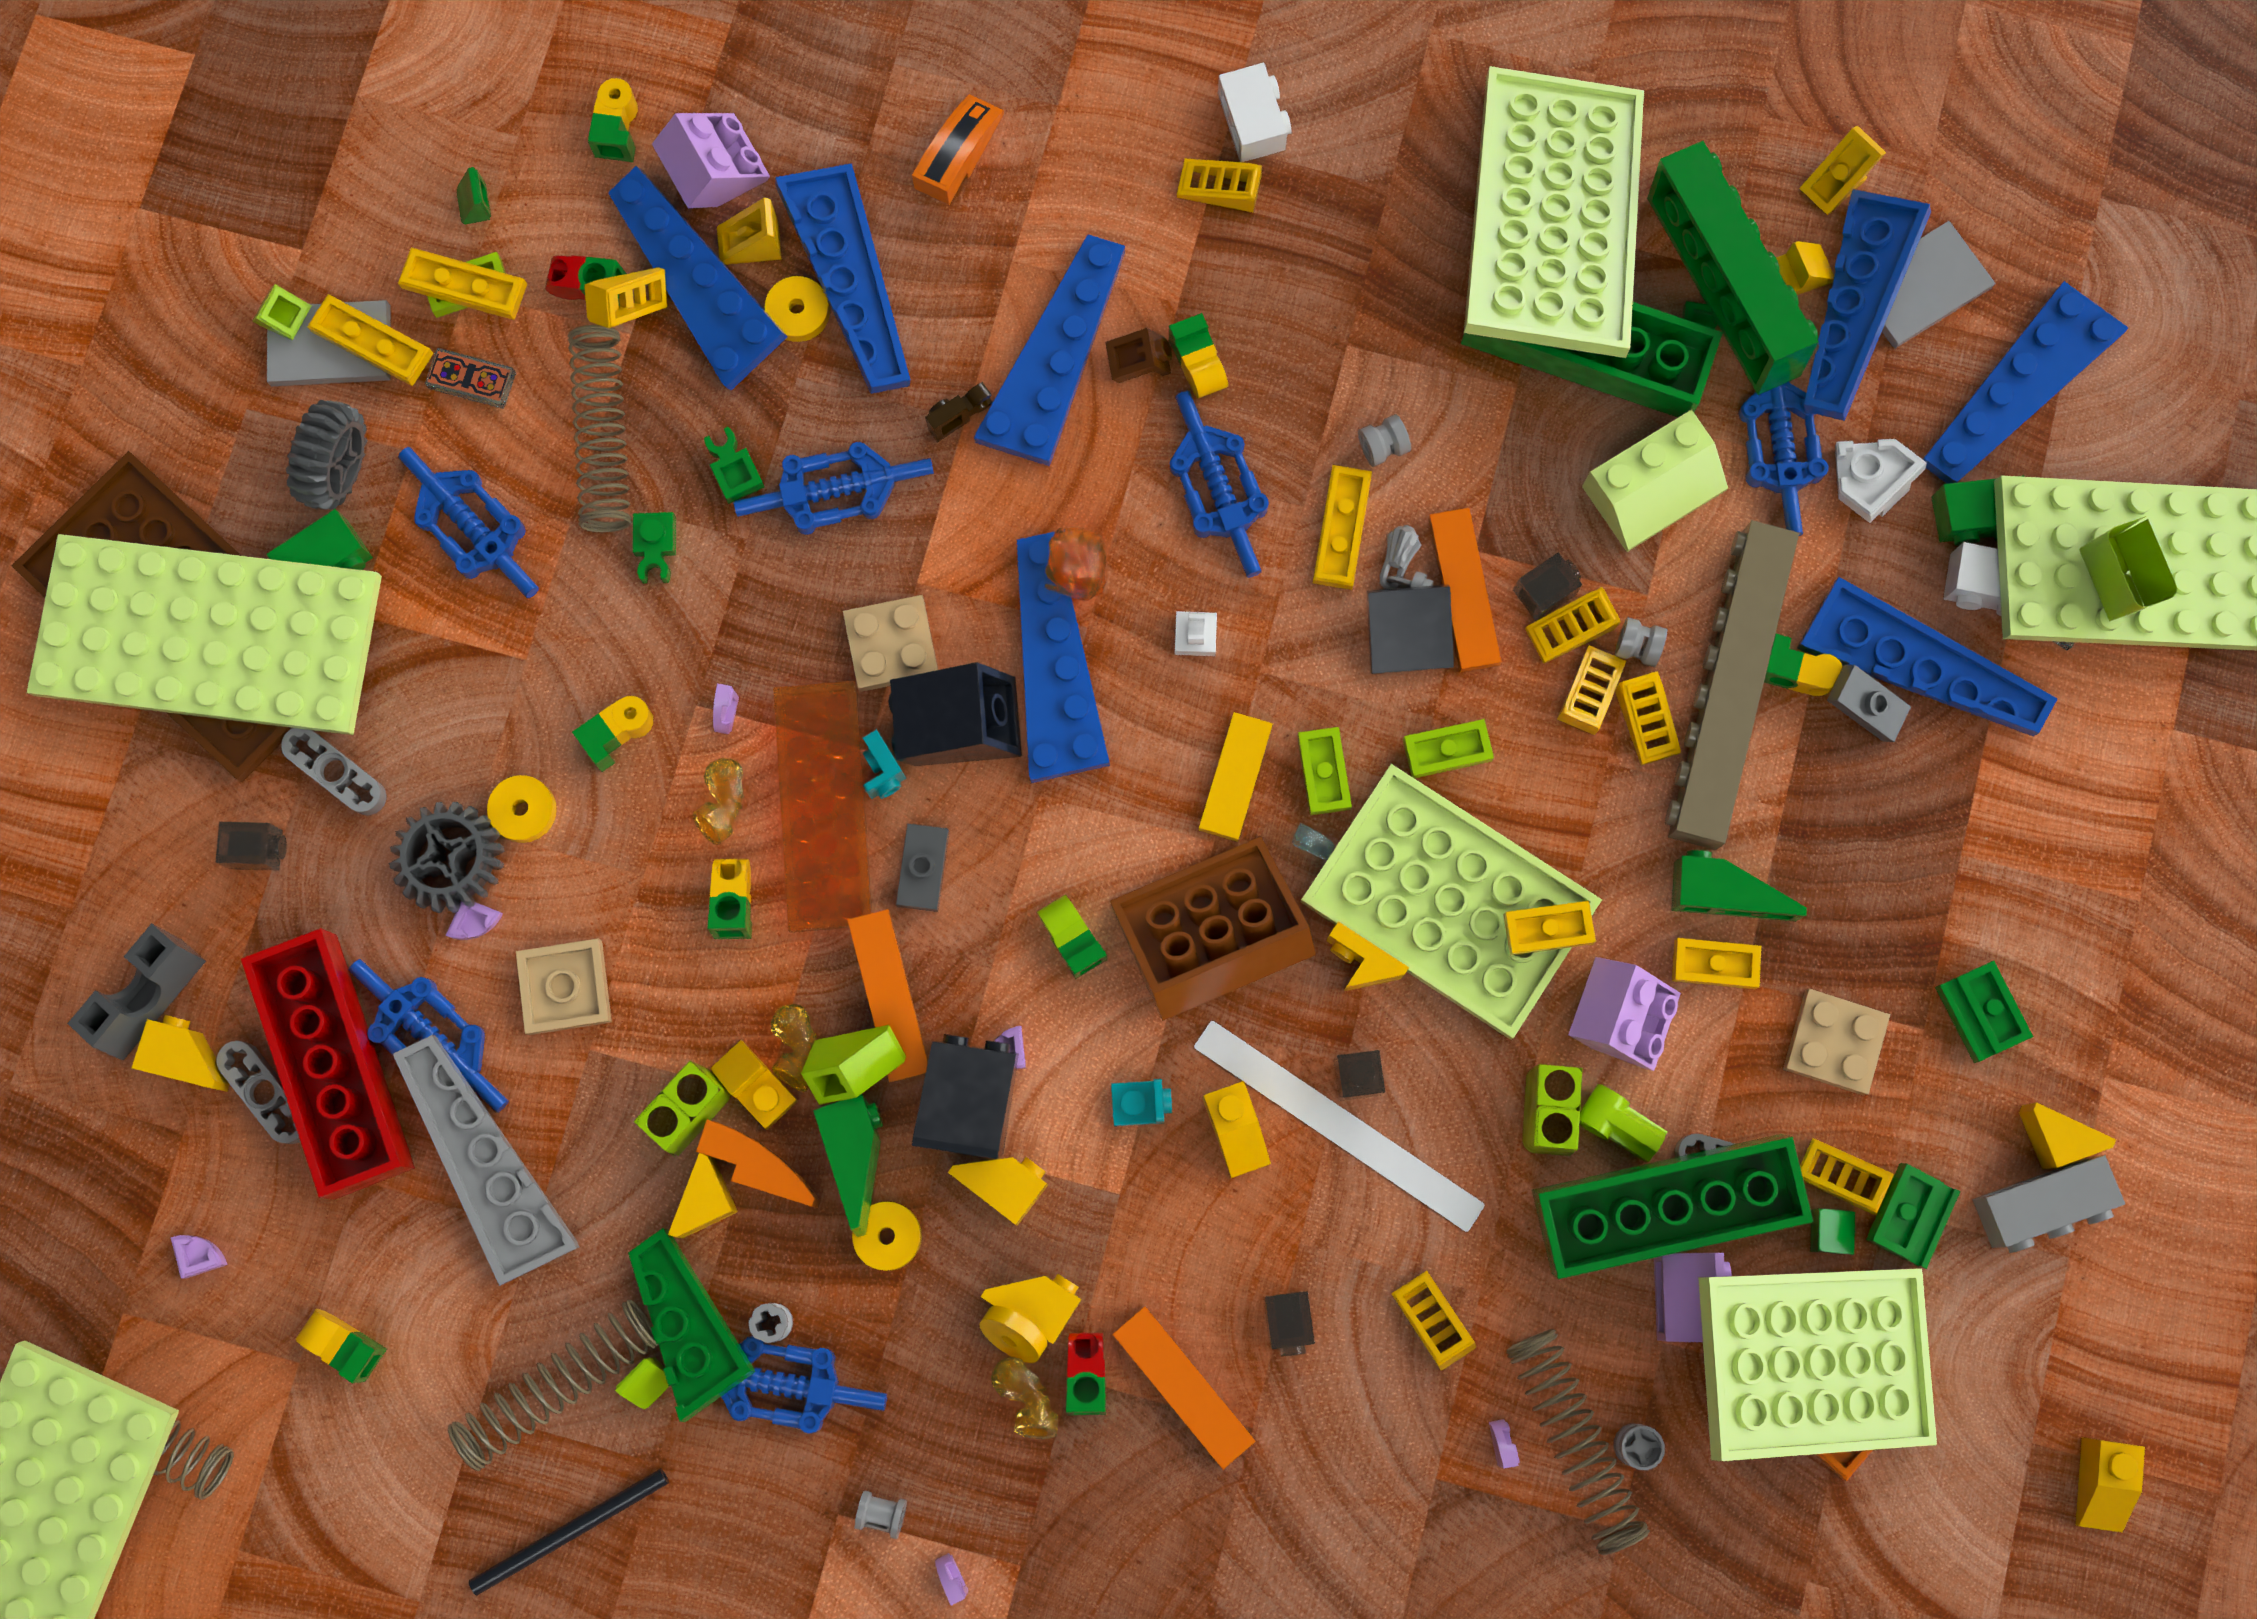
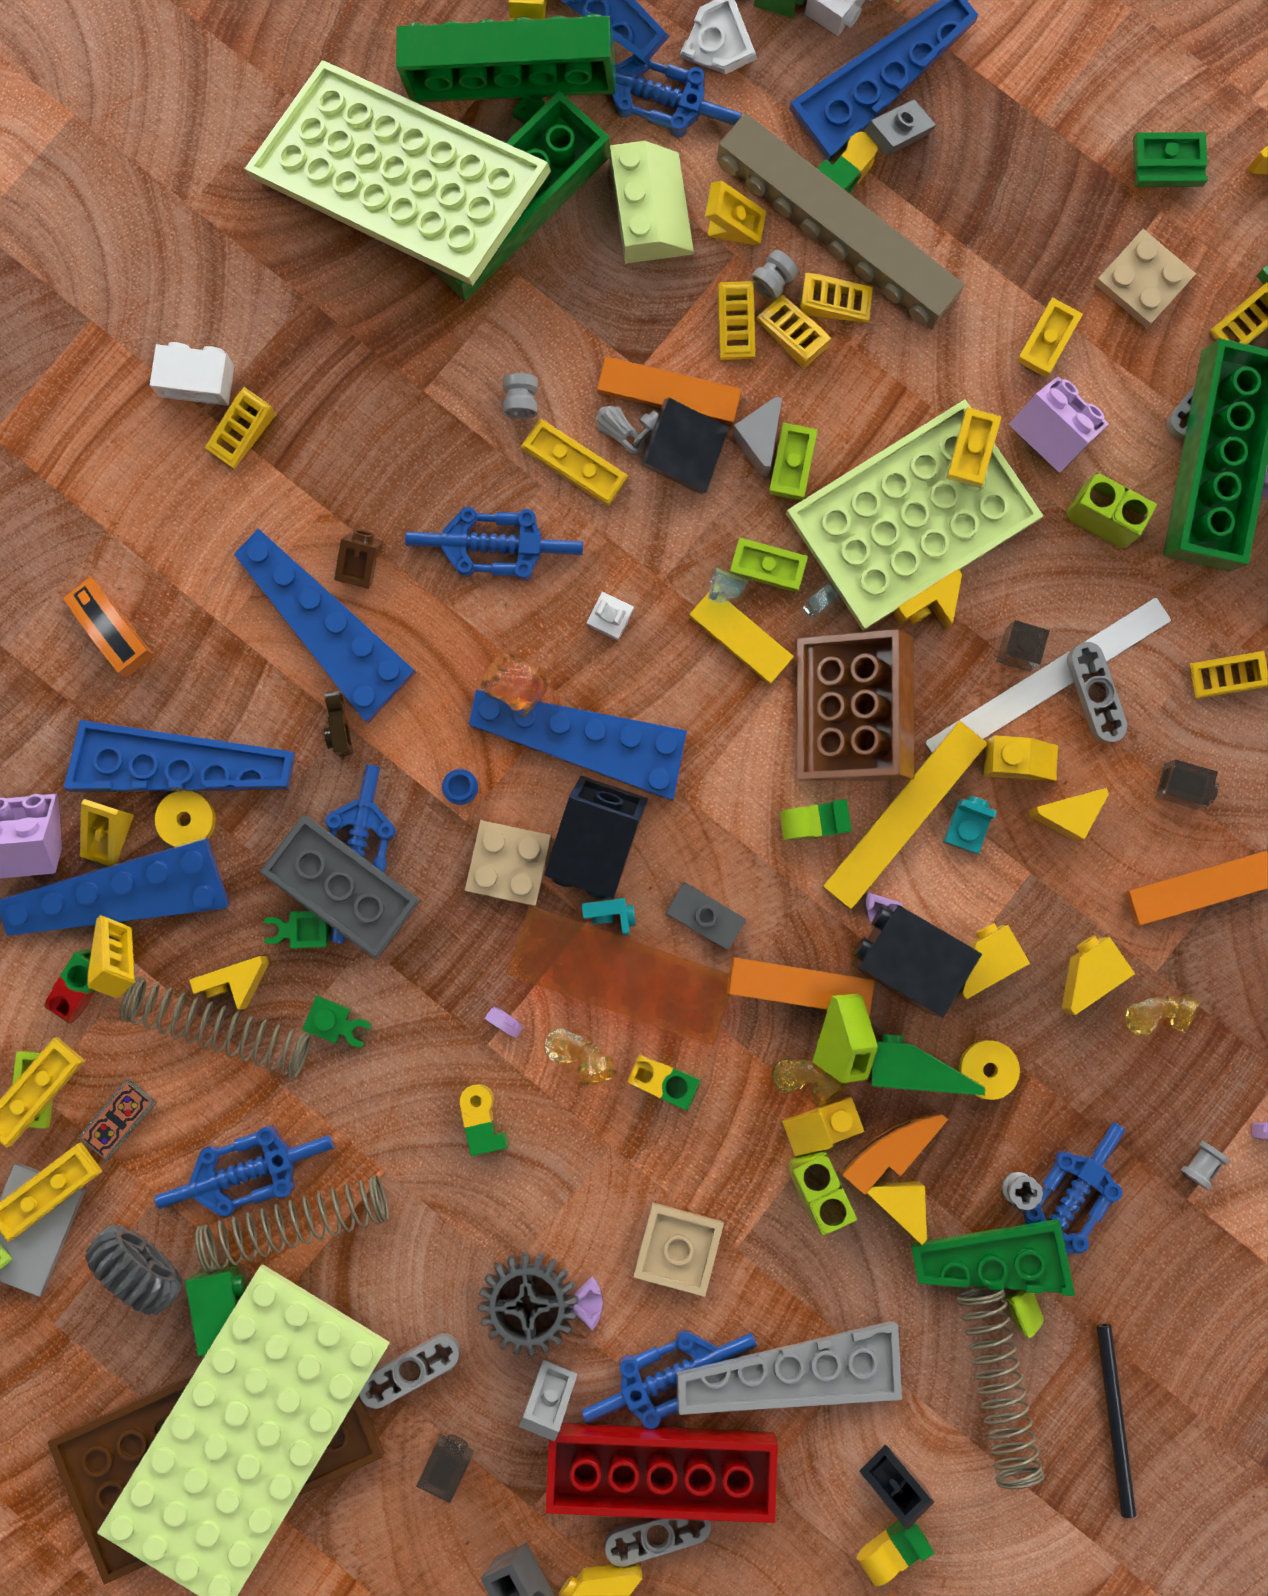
camera: 70 degrees left, 5 degrees up
yellow piece [487,775,557,843] -> none
yellow piece [980,1306,1047,1363] -> none
leg [1066,1332,1106,1416] -> none
leg [1168,313,1228,399] -> none
clear smoke brick [1513,552,1582,621] -> none
lime piece [1579,1084,1668,1163] -> none
green slope [1671,850,1807,922] -> none
none -> yellow slope [189,956,269,1010]
none -> dark tan piece [195,1175,389,1273]
none -> dark grey tile [259,814,422,960]
none -> blue plate [442,769,478,805]
none -> light grey plate [519,1360,577,1441]
none -> yellow slope [705,180,766,245]
none -> clear light blue tile [708,568,749,602]
none -> light grey slope [732,397,782,477]
none -> yellow tile [822,721,988,909]
none -> black slope [859,1444,934,1530]
none -> yellow slope [1028,788,1109,842]
none -> light grey beam [1067,642,1127,744]

